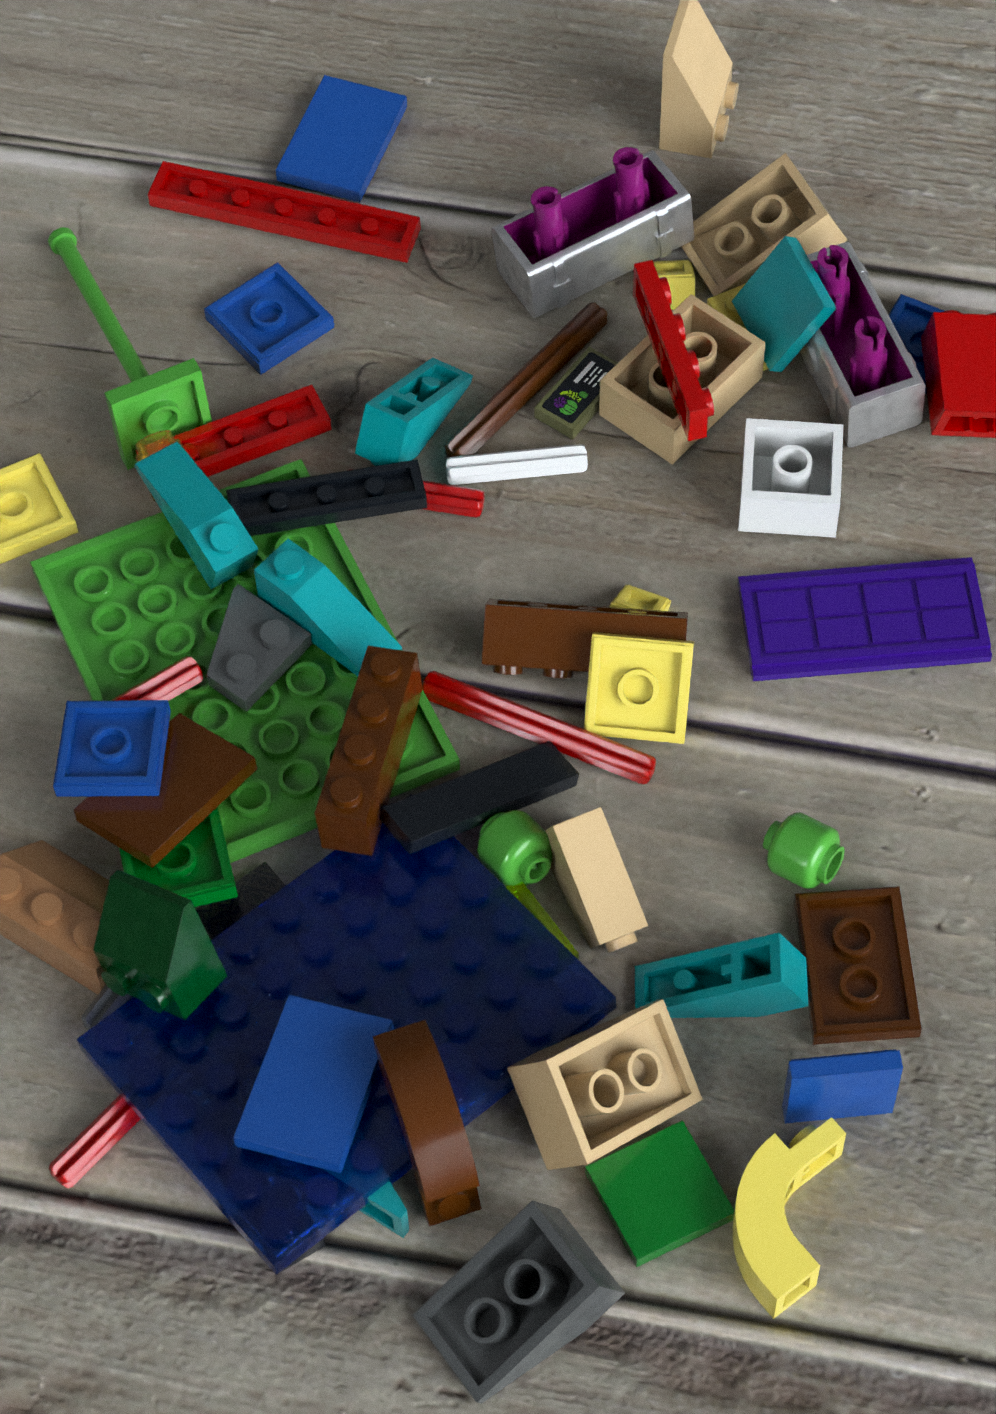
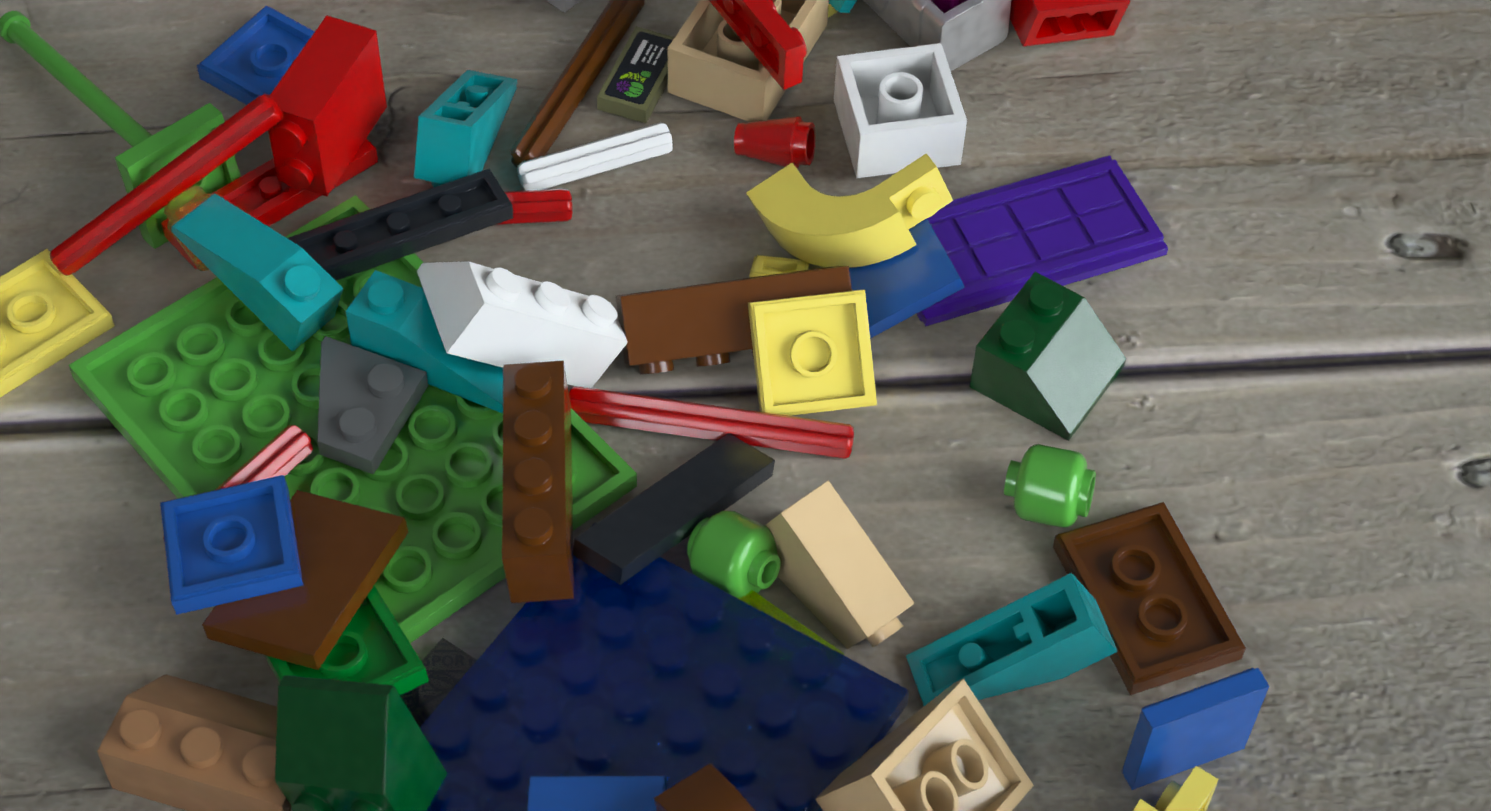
camera: 20 degrees left, 5 degrees down
none -> red axle [50,94,284,276]
none -> red brick [268,15,387,197]
none -> white slope [417,261,628,388]
none -> red cone [734,116,816,169]
none -> light yellow arch [746,154,953,268]
none -> blue tile [849,219,965,339]
none -> dark green slope [969,272,1126,441]

